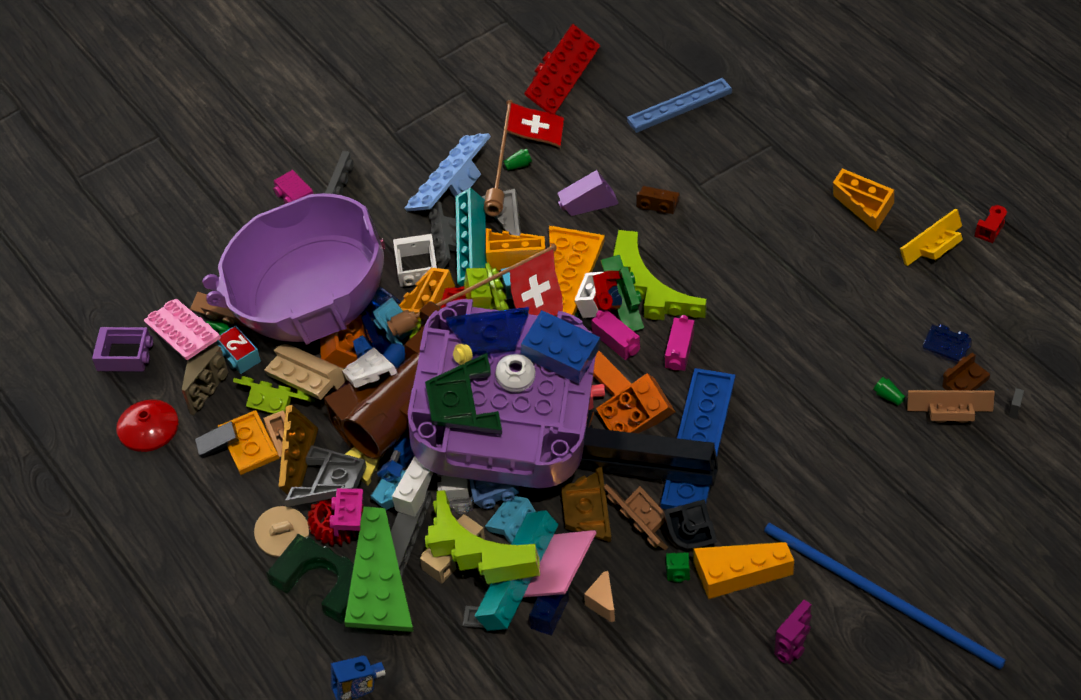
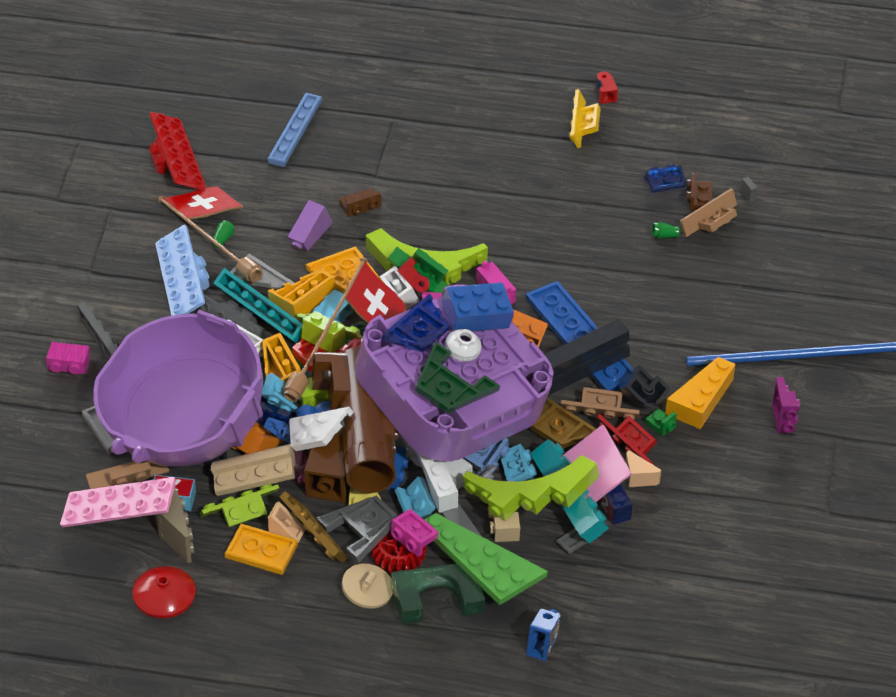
camera: 50 degrees left, 5 degrees down
medium lavender window [92,327,153,371] -> none
tile [195,421,239,459] -> none
blue piece [377,450,403,482] -> none
light yellow plate [453,344,473,365] -> none
light orange wedge [833,168,894,232] -> none
none -> red bracket [597,414,657,465]

